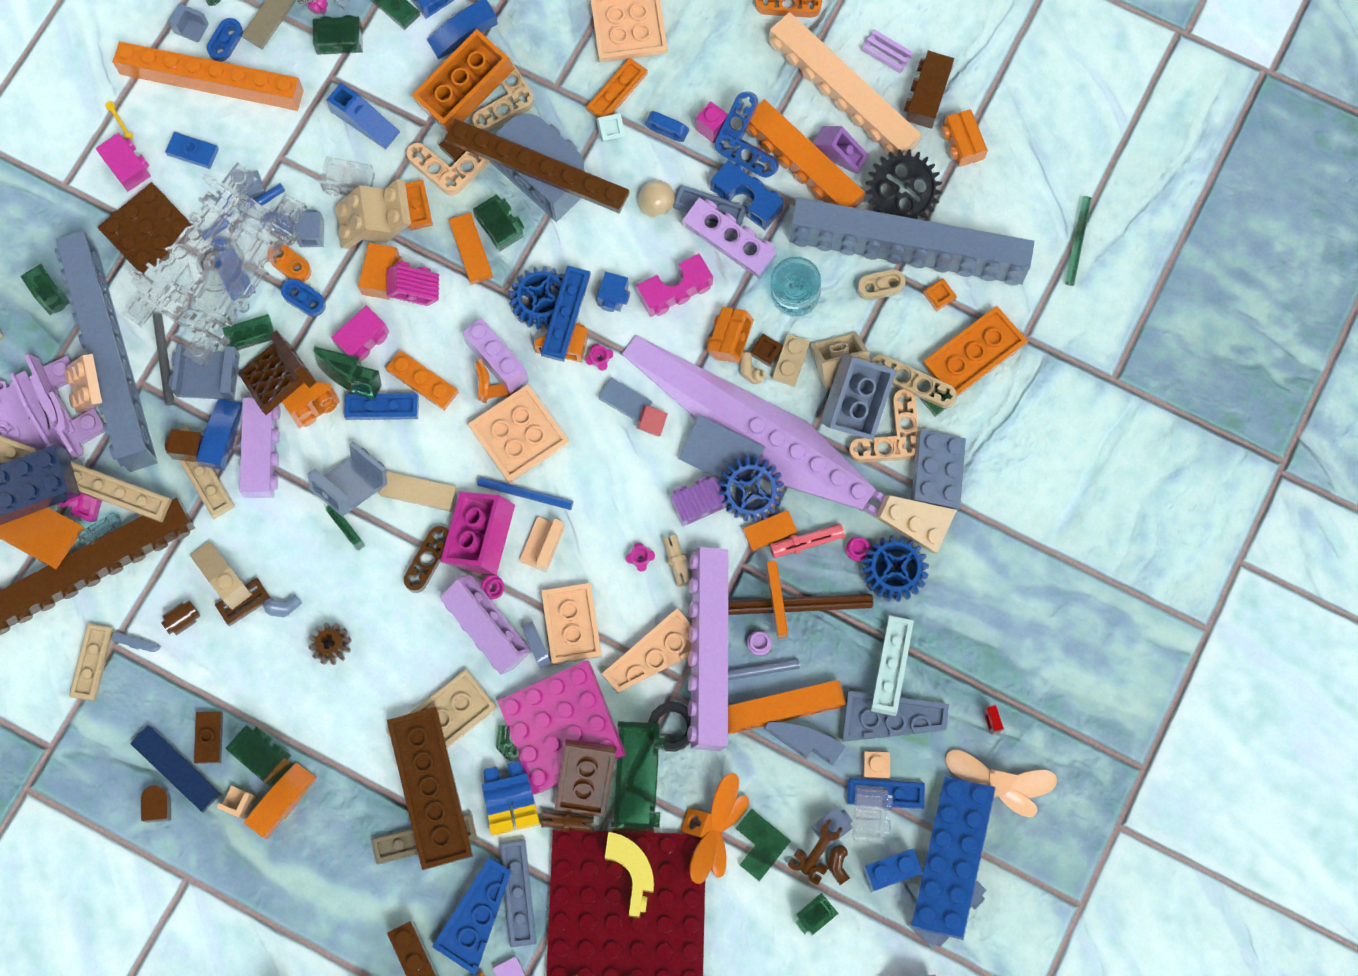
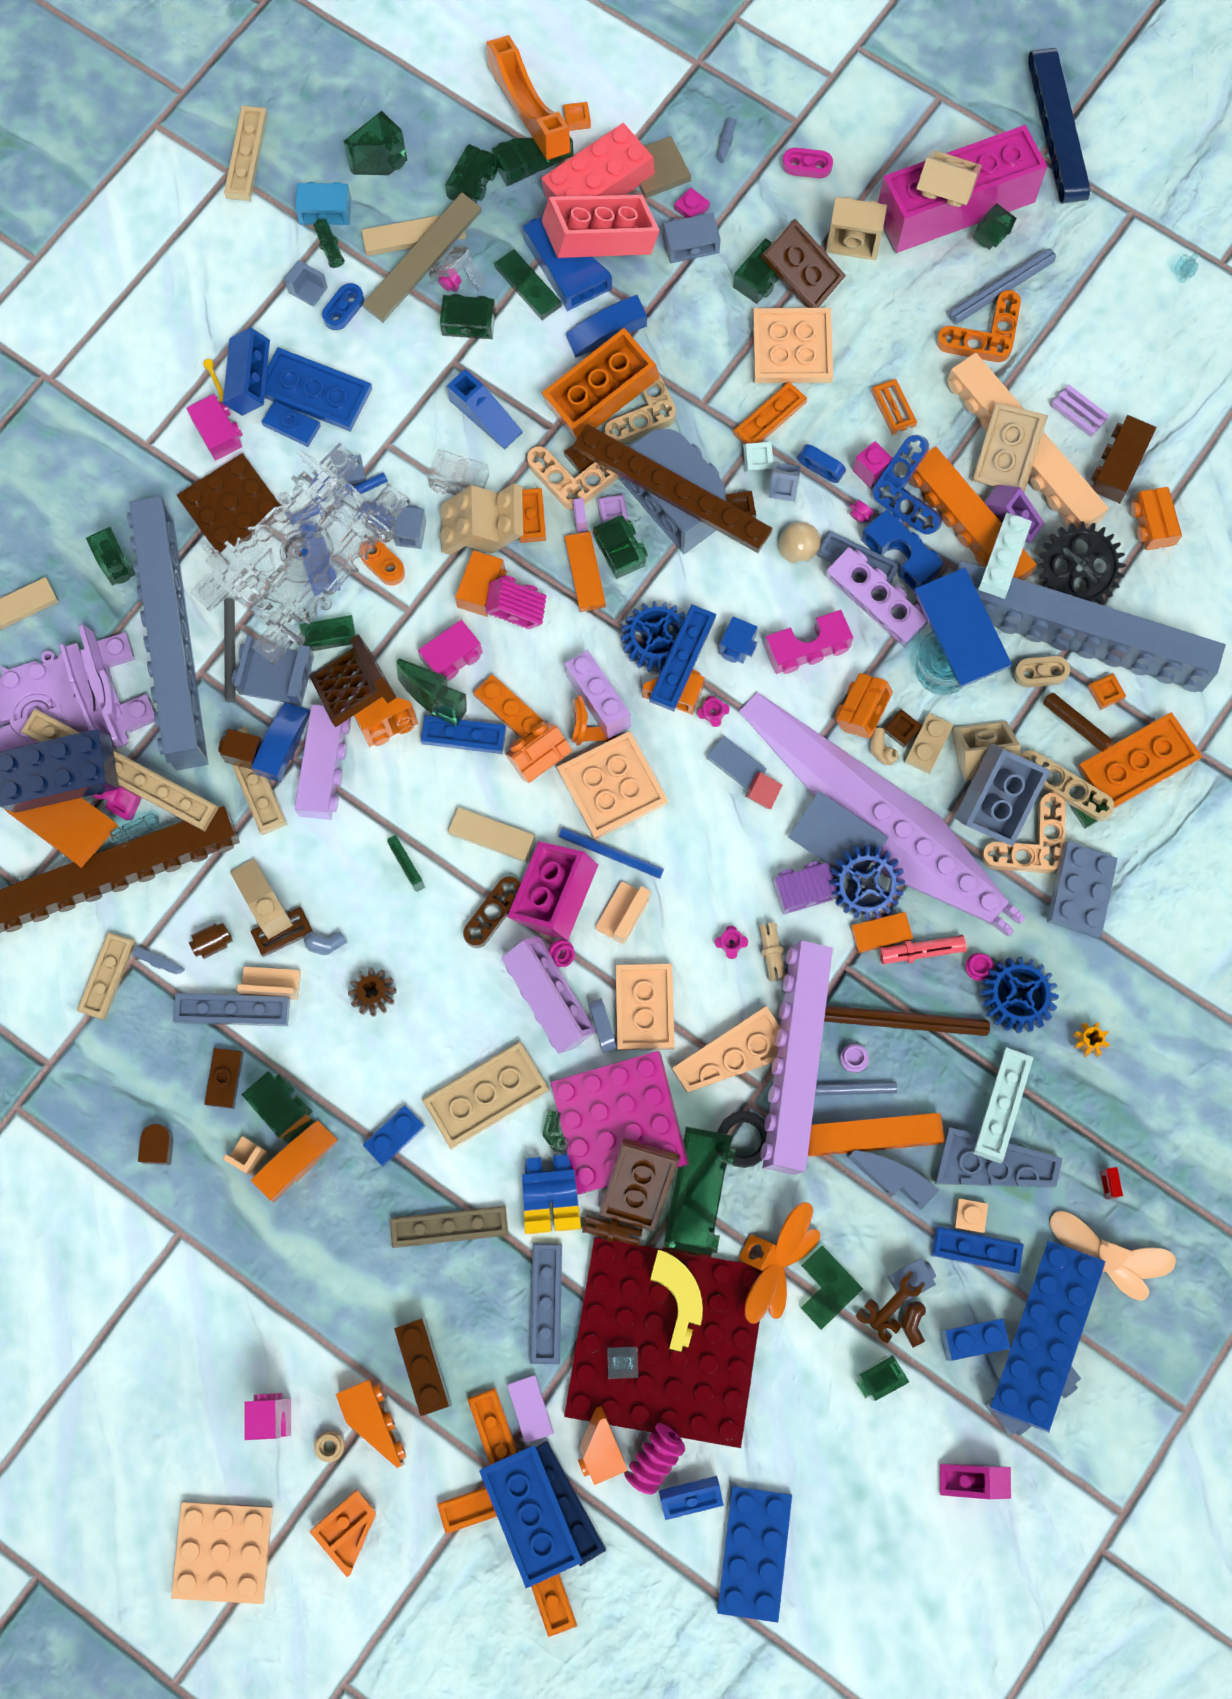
camera: 10 degrees right, 0 degrees up
light nougat plate [64,354,102,413] -> none
orange brick [112,41,304,111] -> none
dark blue tile [130,725,222,813] -> none
blue plate [281,279,326,317] -> none
sand blue panel [308,442,387,517] -> none
reddish brown plate [387,707,473,871] -> none
blue wing [432,857,512,975] -> none
orange tile [766,560,788,640] -> none
clear brick [852,785,892,844] -> none
tan wing [875,496,957,553] -> none
none -> sand blue plate [173,993,290,1026]
none -> blue brick [223,327,270,416]
none -> light nougat panel [236,967,301,1000]
none -> blue plate [264,347,373,432]
none -> blue plate [363,1105,425,1167]
none -> orange brick [505,722,572,783]
none -> lavender tile [573,498,587,533]
none -> lavender tile [598,494,628,526]
none -> clear light blue tile [607,1347,638,1379]
none -> reddish brown plate [725,491,756,518]
none -> sand blue brick [769,462,801,502]
none -> dark pink plate [849,499,874,524]
none -> orange tile [871,379,917,435]
none -> blue tile [914,568,1012,688]
none -> tan tile [972,403,1048,493]
none -> light aqua plate [978,512,1032,599]
none -> reddish brown axle [1043,693,1113,752]
none -> light orange gear [1072,1022,1110,1057]

